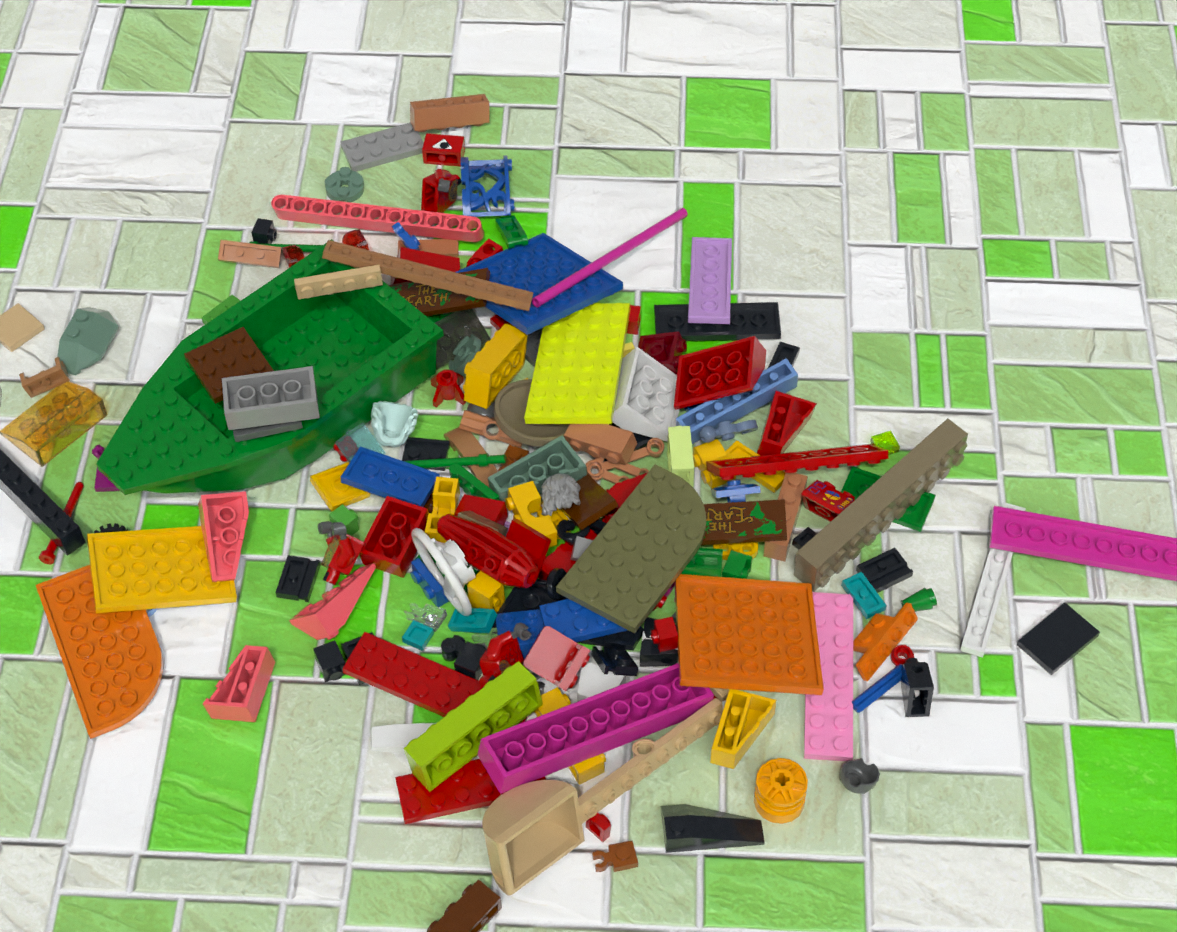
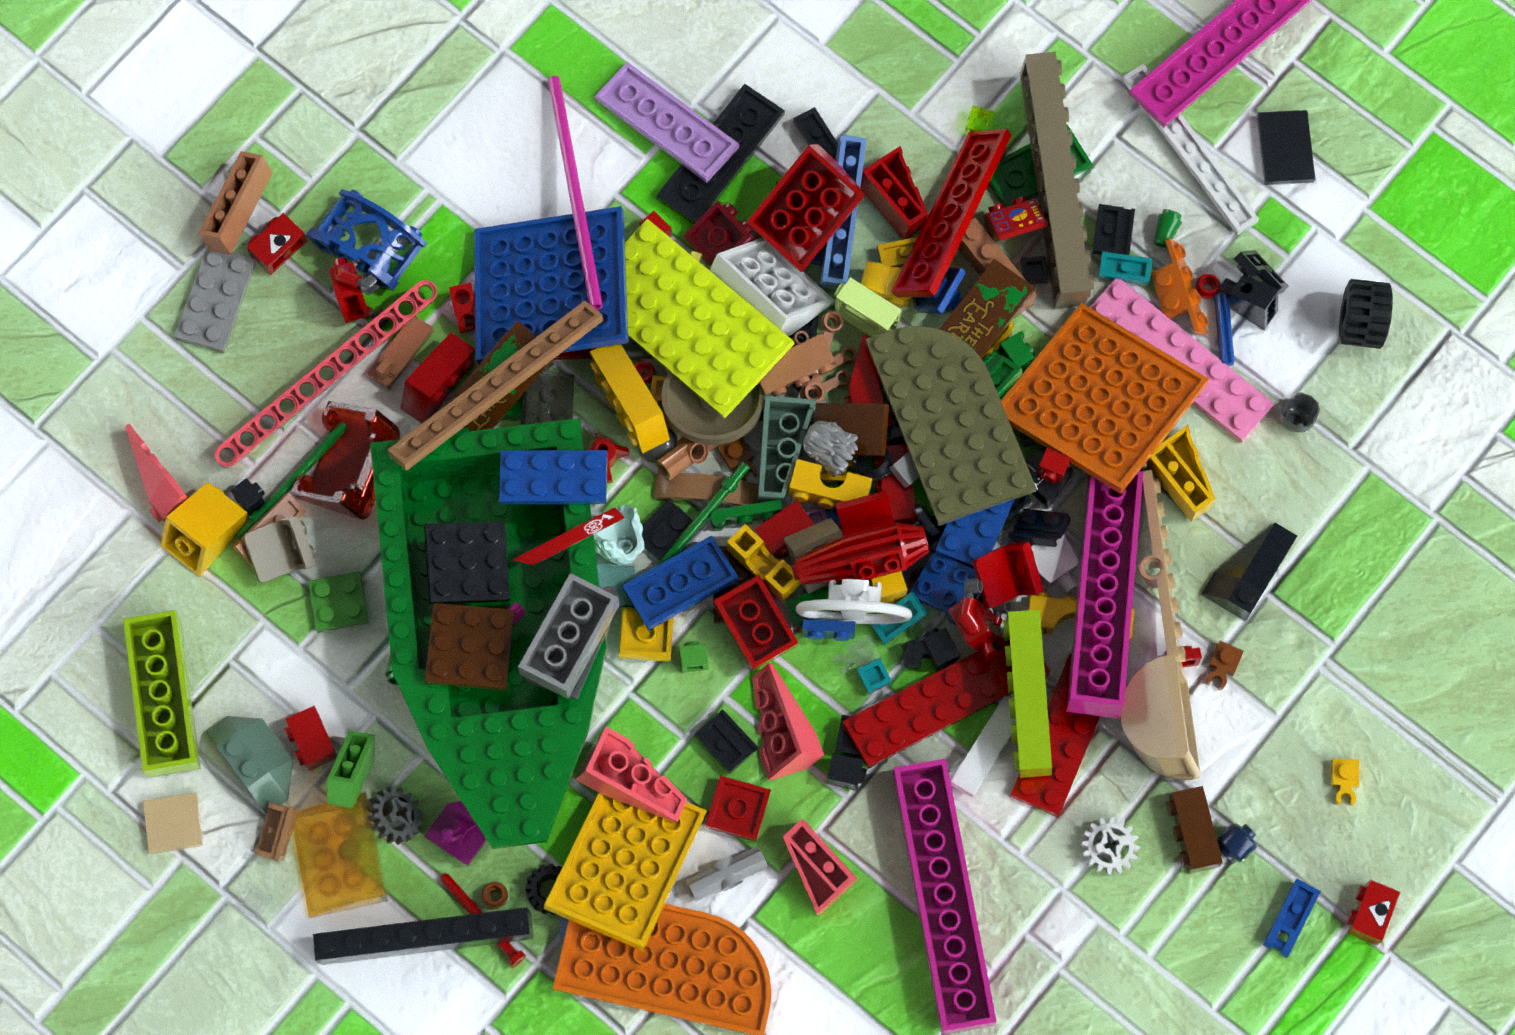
camera: 55 degrees left, 20 degrees up
tan plate [294,265,383,299] -> none
red torso [318,521,365,585] -> none
sand green plate [325,167,364,202] -> none
blue plate [392,222,420,250] -> none
sand green plate [449,334,482,377] -> none
green plate [495,215,528,249] -> none
sand blue piece [699,420,758,443] -> none
light orange wheel [754,758,808,824] -> none
none -> lime brick [123,610,201,778]
none -> coral wedge [125,424,188,522]
none -> yellow slope [160,482,247,577]
none -> bracket [243,517,316,582]
none -> red brick [284,706,337,771]
none -> bright green brick [327,730,375,808]
none -> dark grey gear [367,786,423,845]
none -> black plate [424,522,510,604]
none -> dark orange plate [481,882,508,909]
none -> blue plate [499,450,607,504]
none -> red sticker [513,507,625,565]
none -> red plate [634,361,655,385]
none -> light grey piece [686,846,768,902]
none -> red plate [705,775,771,842]
none -> dark pink brick [892,759,997,1035]
none -> white gear [1081,817,1140,876]
none -> black plate [1234,250,1289,294]
none -> black wheel [1339,279,1393,349]

